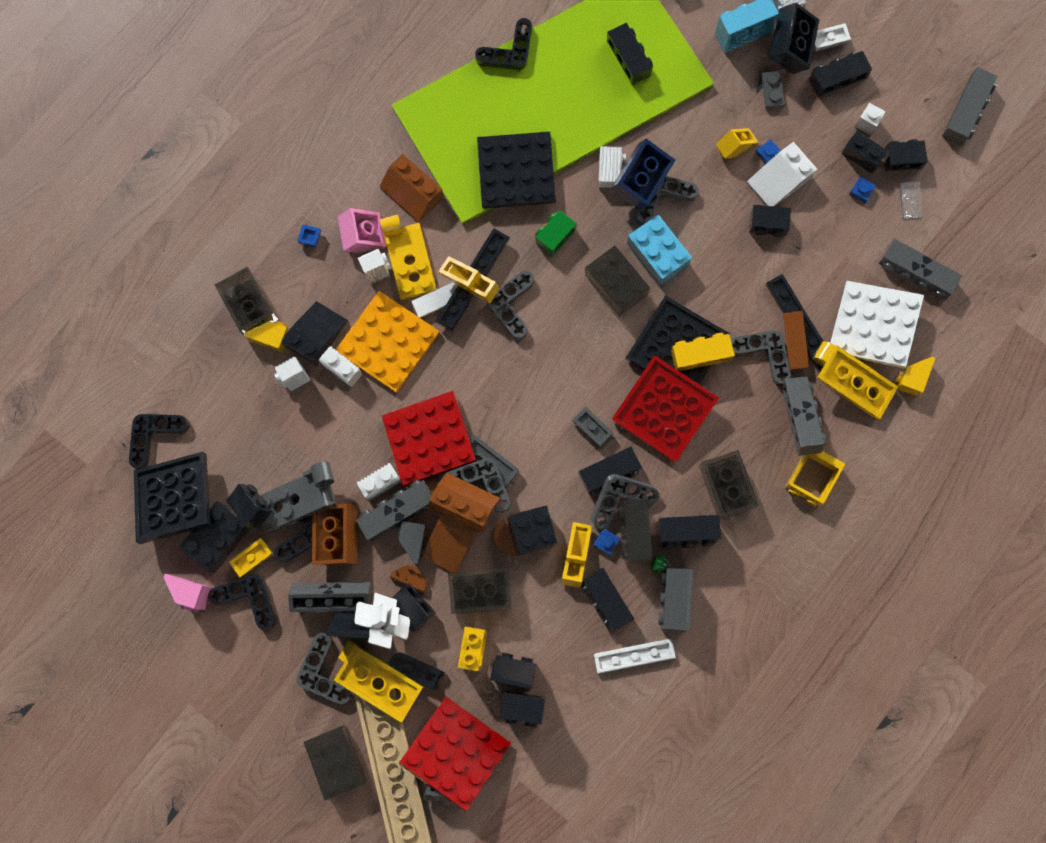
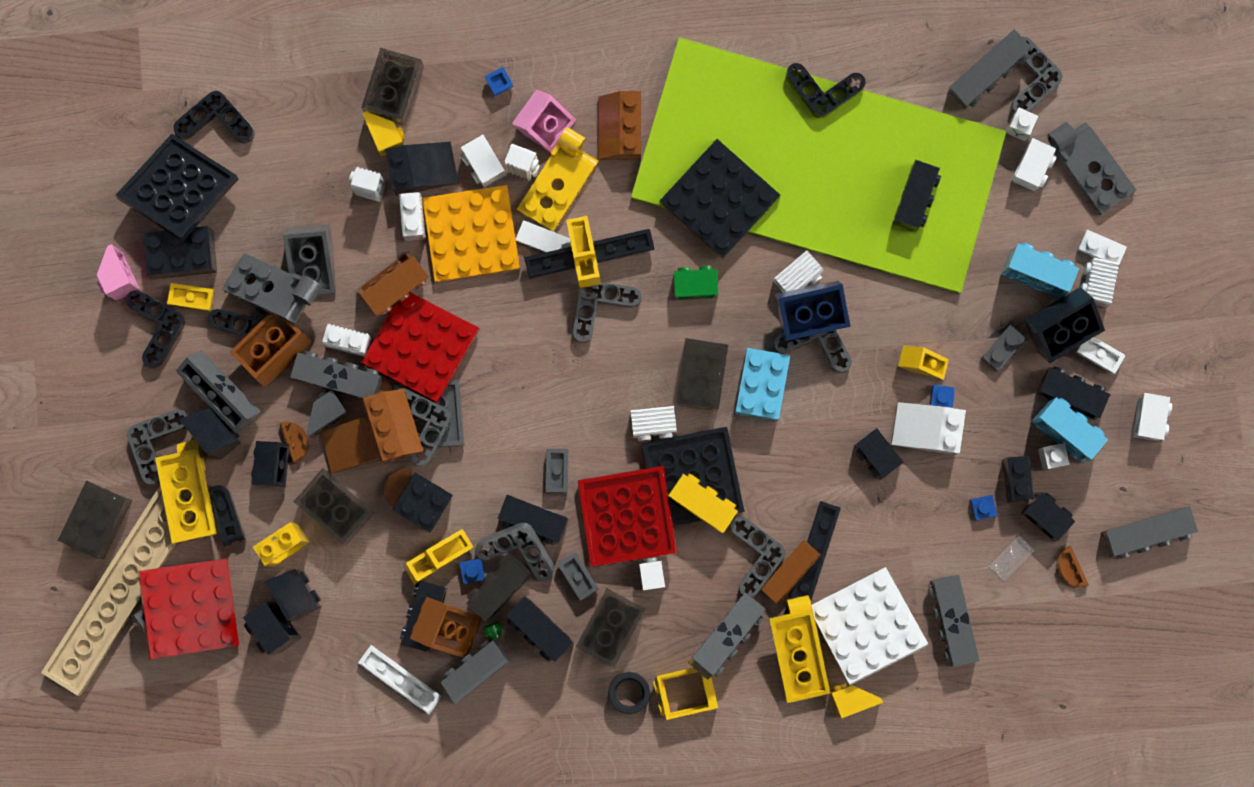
camera: 40 degrees right, 5 degrees up
black brick [226,484,272,529] -> none
white piece [354,593,410,649] -> none
none -> dark grey slope [283,224,336,295]
none -> dark orange slope [357,251,429,316]
none -> dark orange slope [410,597,482,658]
none -> white brick [460,135,506,188]
none -> dark grey plate [557,552,599,601]
none -> black tyre [608,672,650,714]
none -> white brick [631,406,677,441]
none -> white brick [639,557,665,590]
none -> medium azure brick [1031,397,1108,463]
none -> dark orange tile [1057,545,1089,587]
none -> white brick [1133,393,1172,442]

